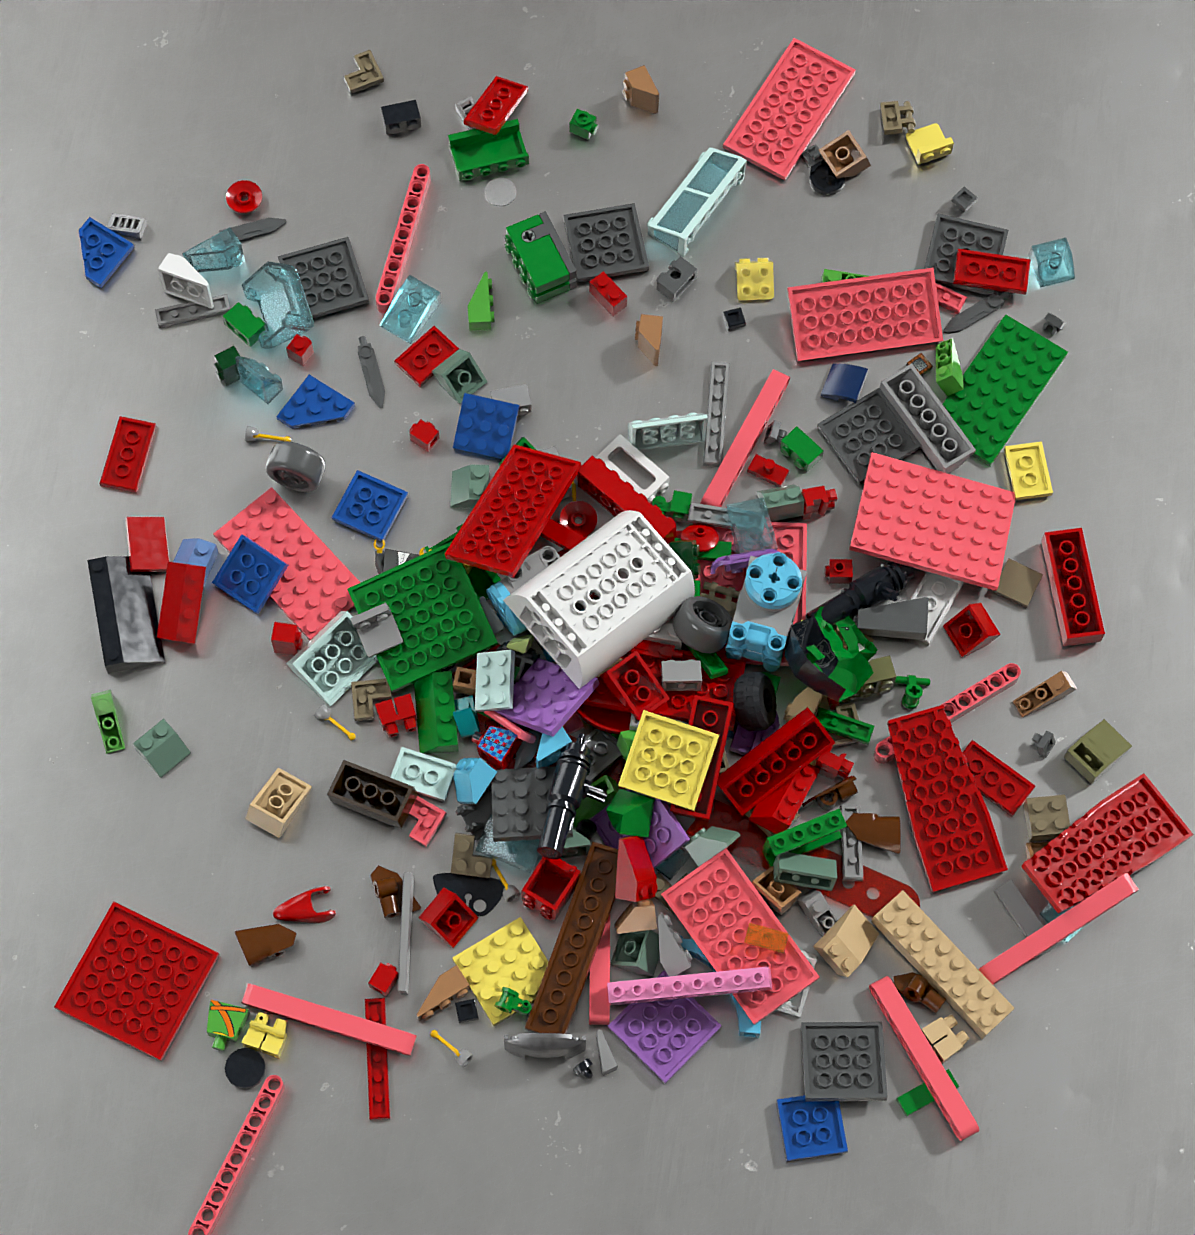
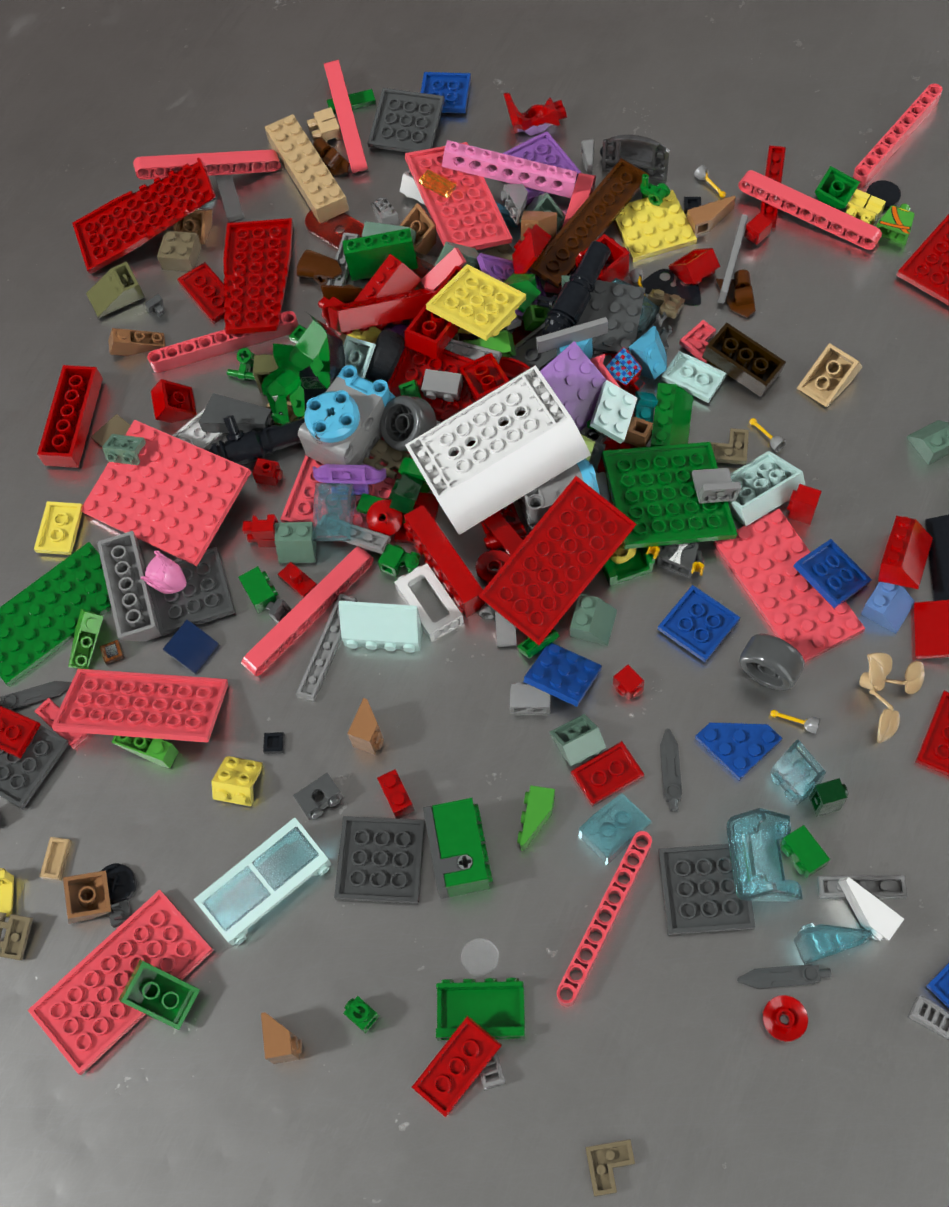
camera: 155 degrees left, 5 degrees down
reddish brown panel [235,924,297,966] -> none
red animal [273,886,336,923] -> none
red brick [286,334,314,366] -> none
red hips [375,693,417,738] -> none
black brick [381,100,421,134] -> none
tan slope [813,905,879,978] -> none
none -> tan tile [39,837,72,881]
none -> sand green bracket [102,434,146,465]
none -> green slope [119,959,200,1030]
none -> bright pink helmet [141,550,187,594]
none -> light aqua slope [343,336,376,378]
none -> coral tile [421,248,466,291]
none -> red hips [504,93,567,136]
none -> light grey tile [536,317,608,353]
none -> green slope [815,166,860,209]
none -> tan plant [859,652,925,743]

